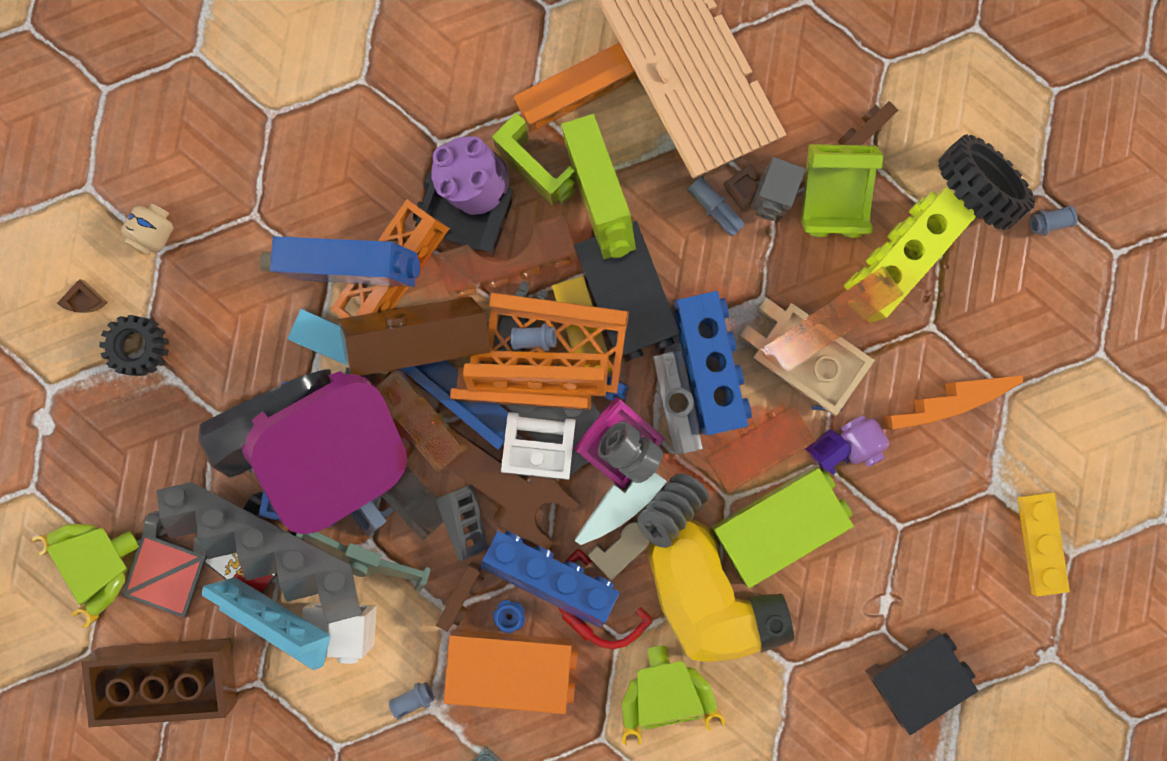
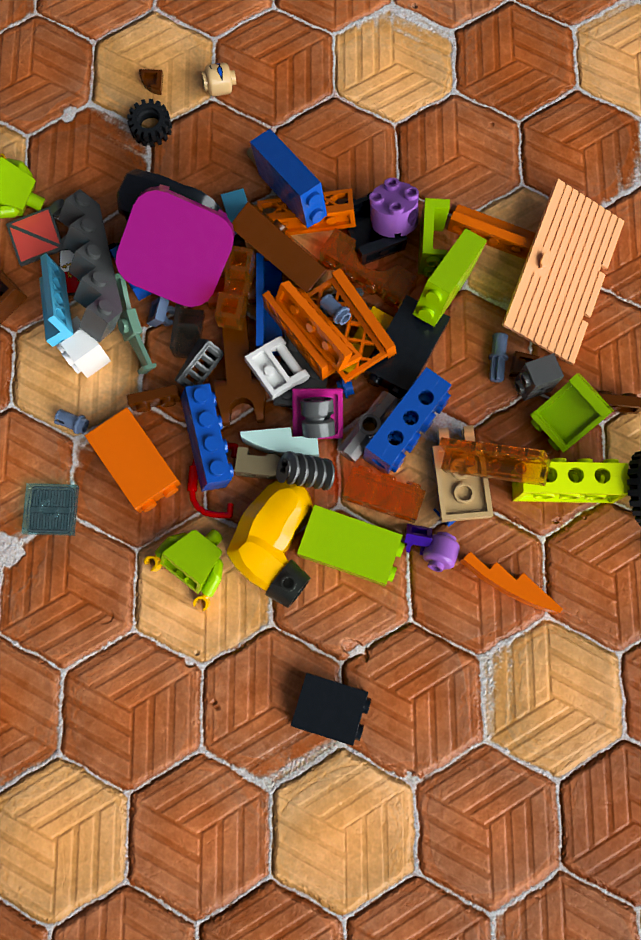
camera: 50 degrees right, 10 degrees down
blue plate [493,600,526,633] -> none
yellow plate [1017,492,1070,597] -> none

